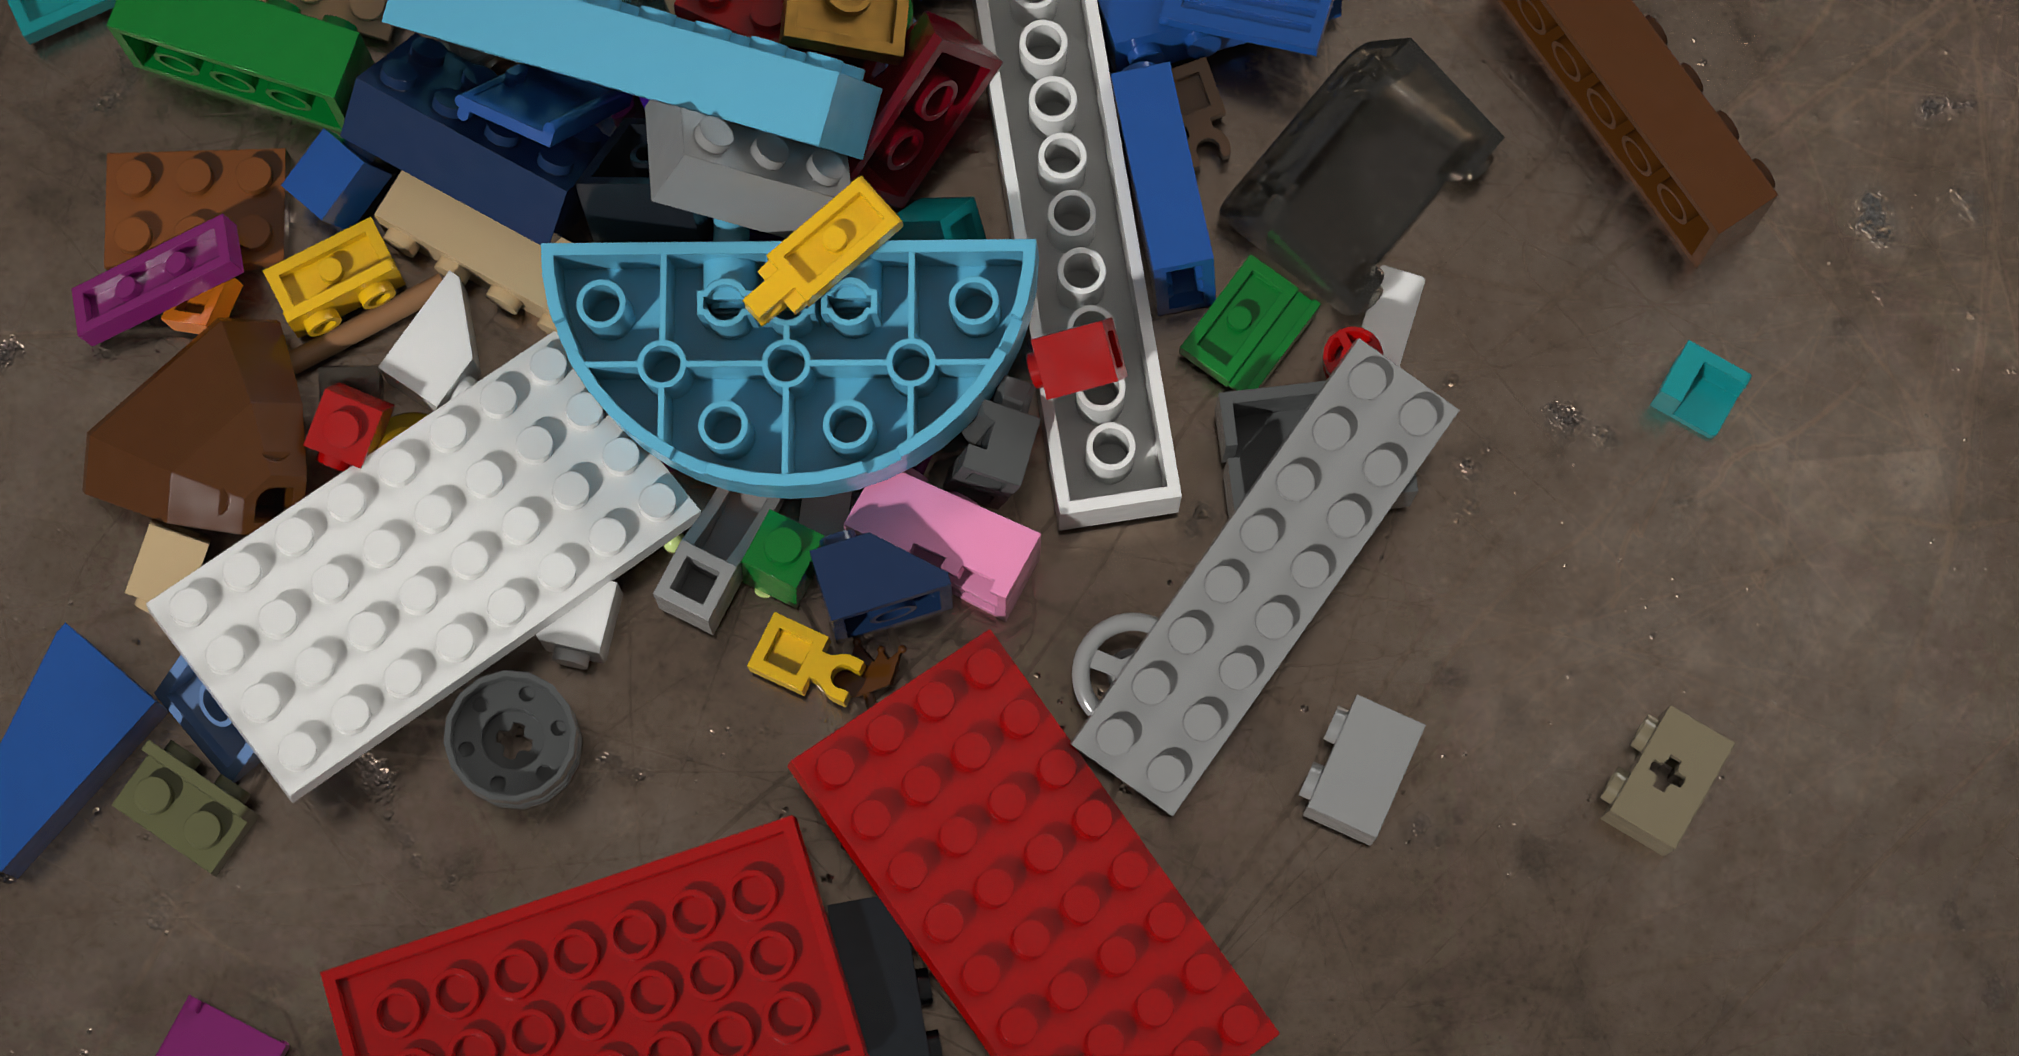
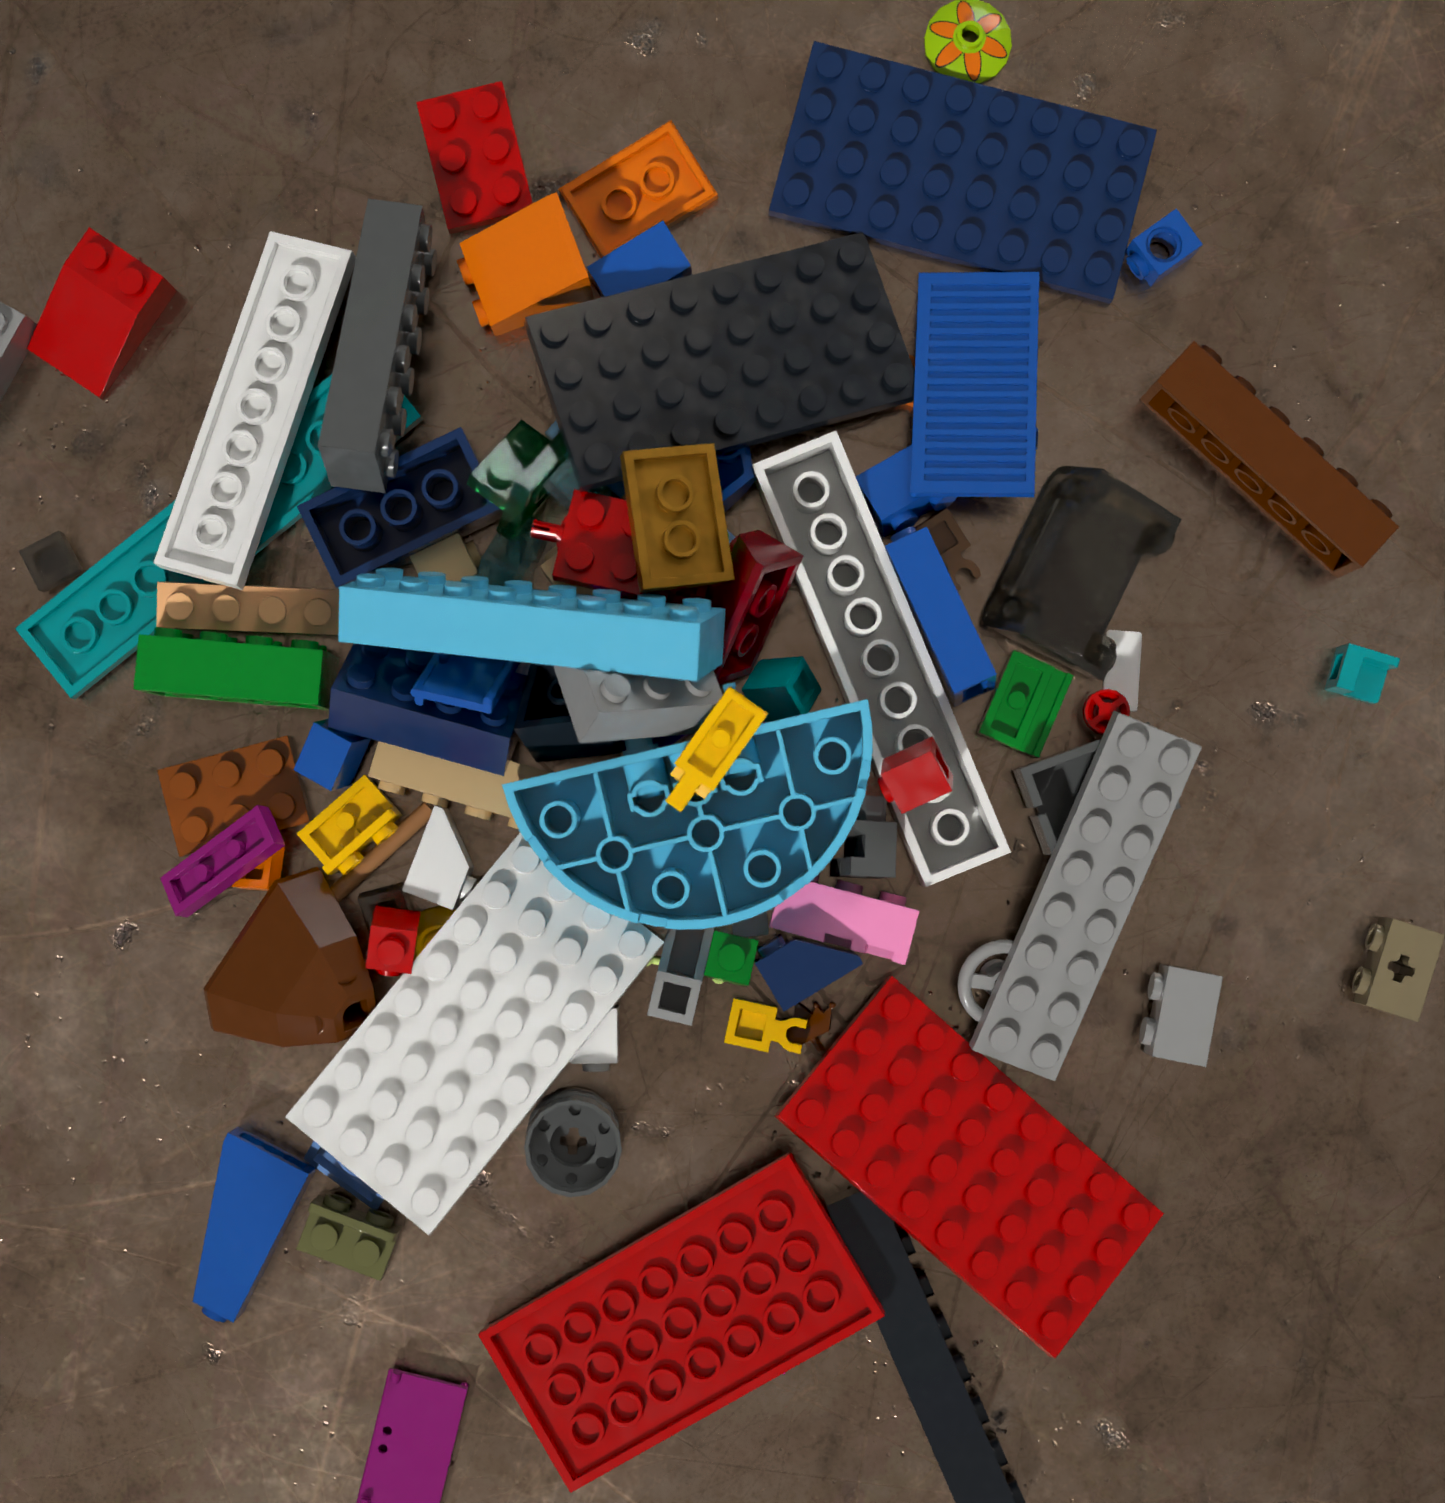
camera: 10 degrees left, 10 degrees up
tan brick [125,518,212,612] -> none

